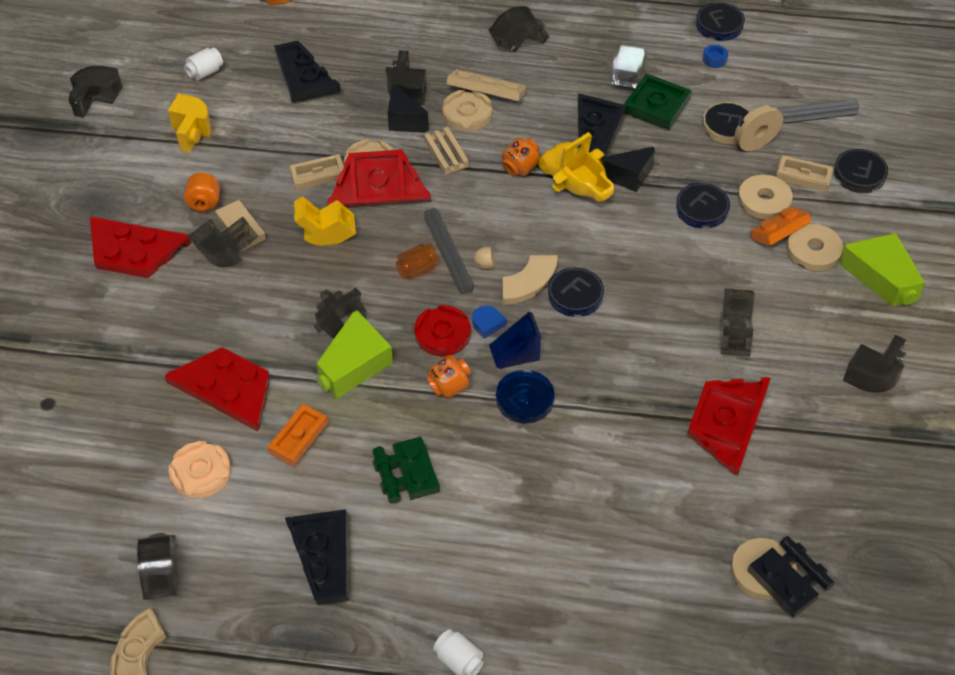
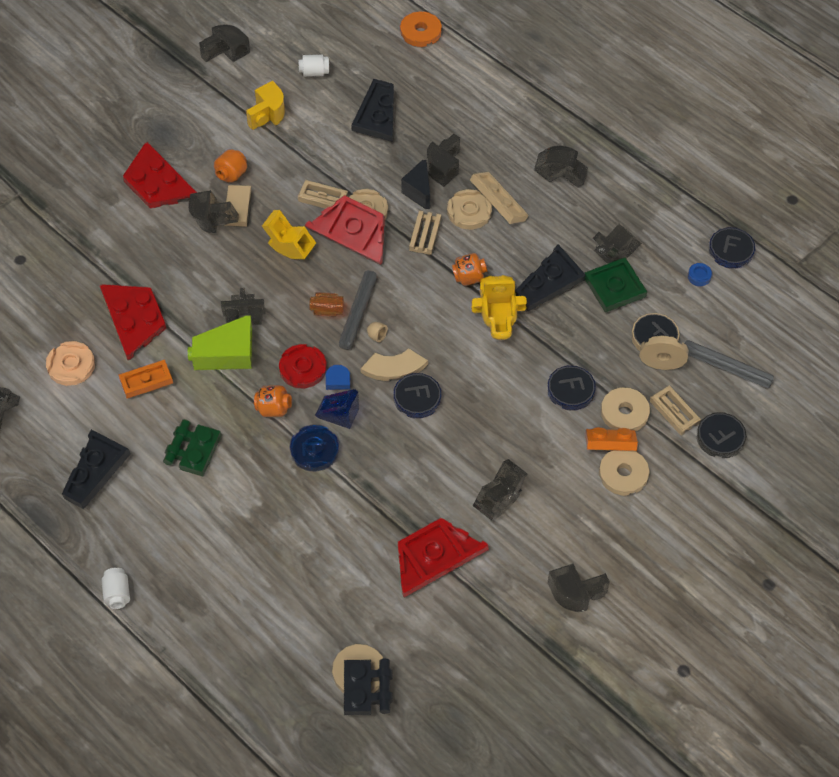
camera: 35 degrees right, 5 degrees up
black slope [602,147,655,192] -> none
lime slope [839,233,925,307] -> none

